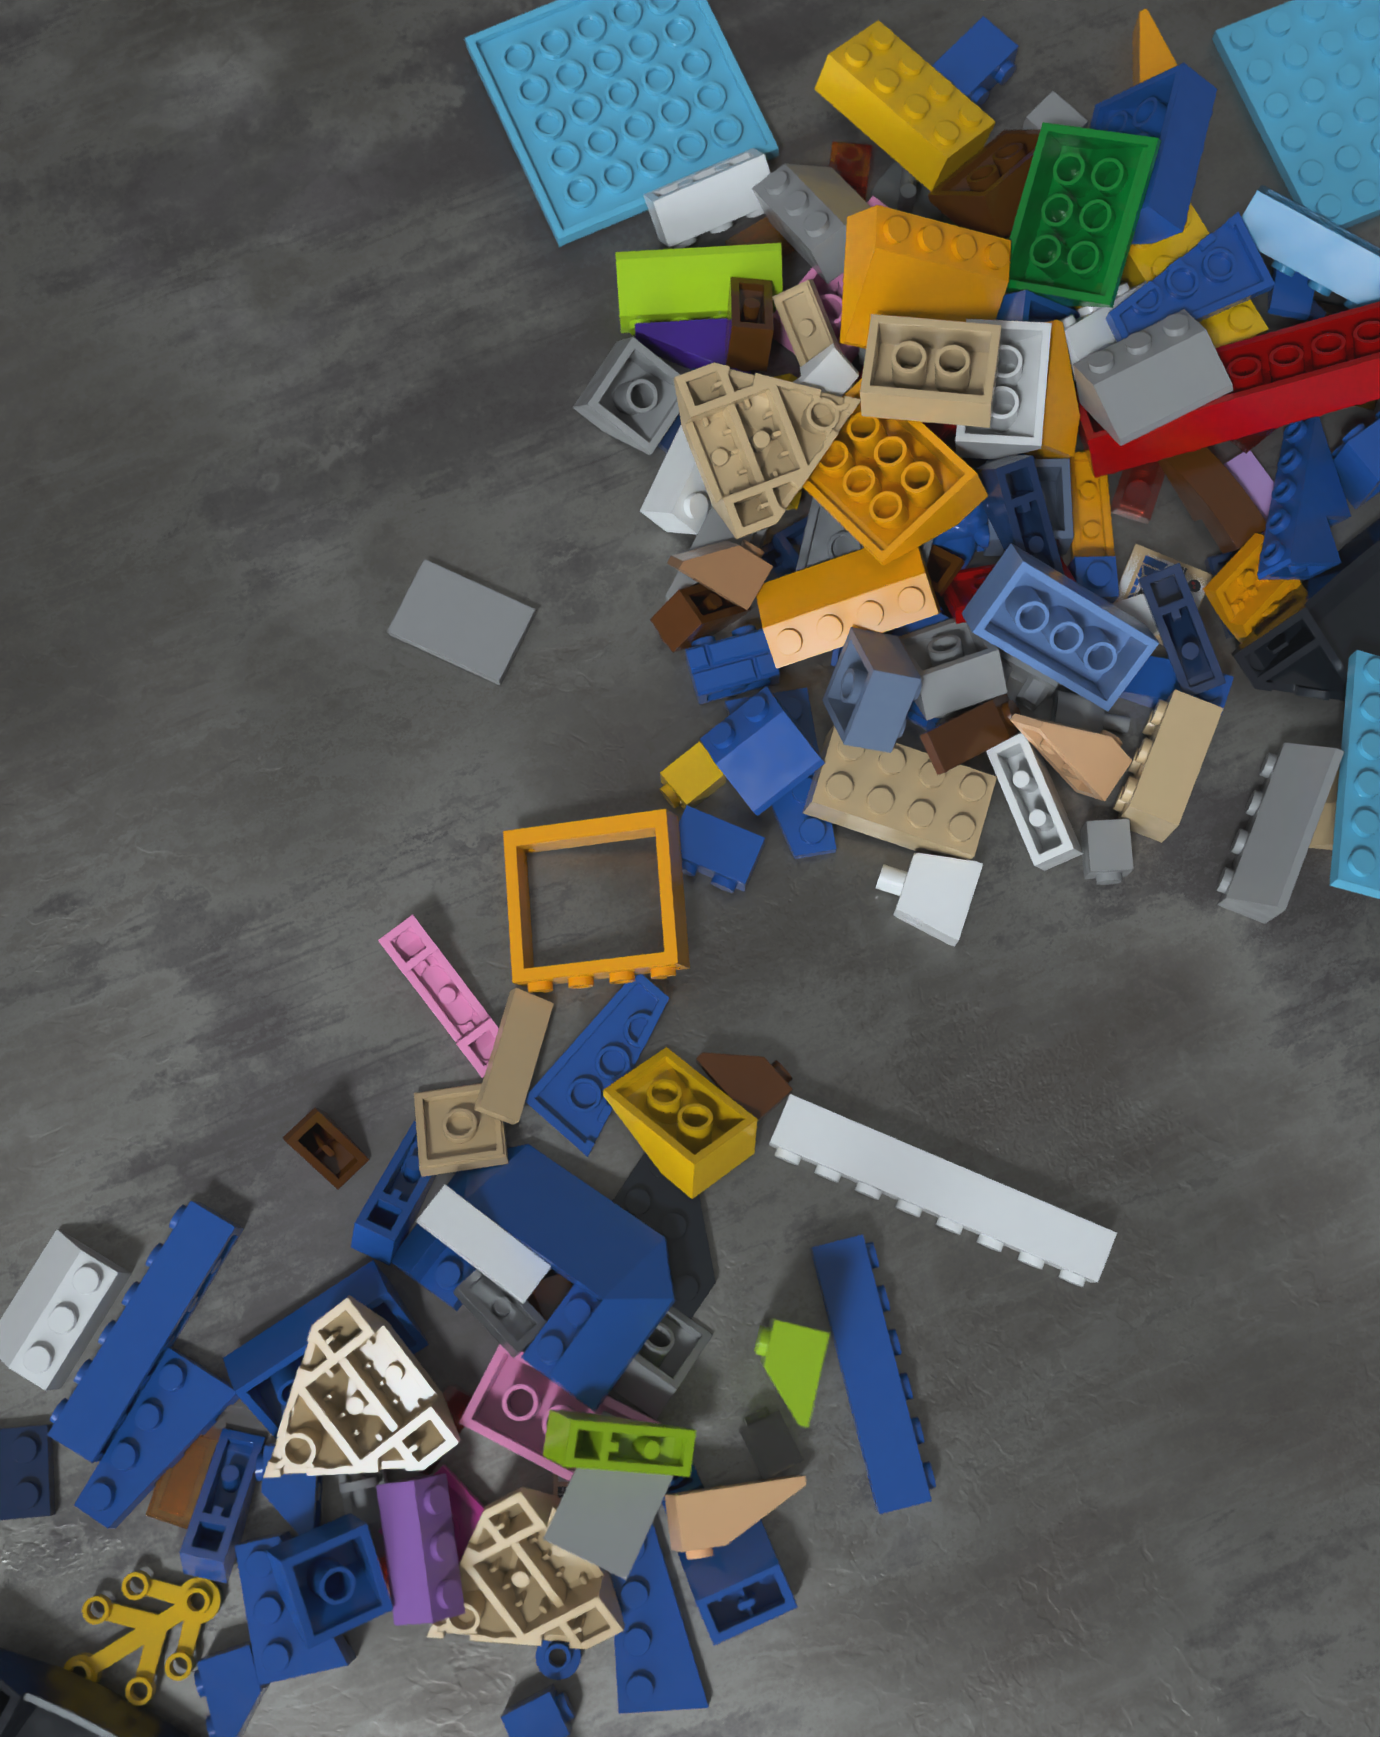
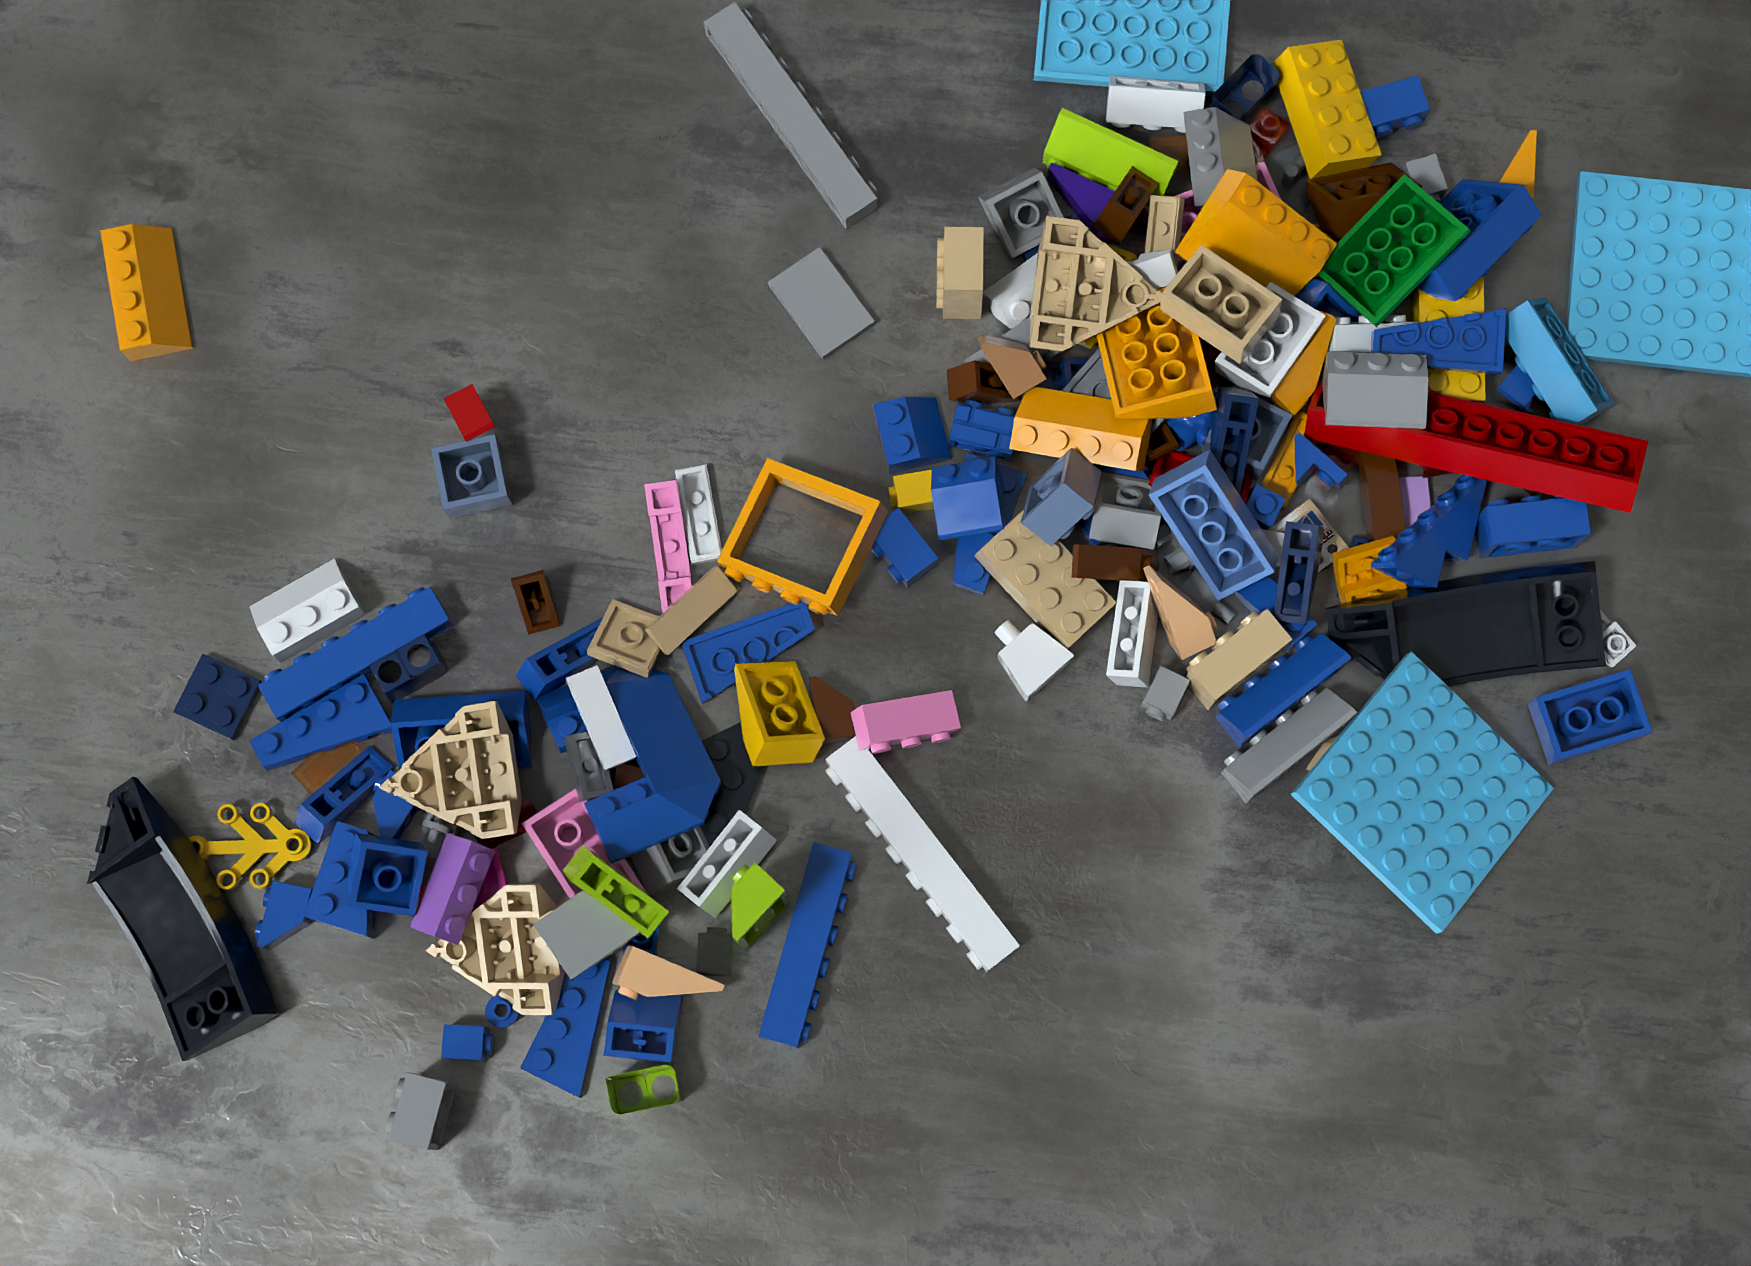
camera: 30 degrees right, 0 degrees up
none -> dark blue piece [369,634,448,703]
none -> sand blue brick [431,434,513,519]
none -> red slope [444,384,495,442]
none -> lime piece [605,1065,682,1115]
none -> white tile [675,464,722,565]
none -> white brick [677,810,777,919]
none -> light grey brick [704,2,879,230]
none -> bright pink brick [851,690,961,754]
none -> blue slope [873,397,952,475]
none -> tan brick [936,227,984,319]
none -> dark blue piece [1211,54,1279,122]
none -> blue slope [1215,633,1351,748]
none -> blue slope [1294,432,1349,490]

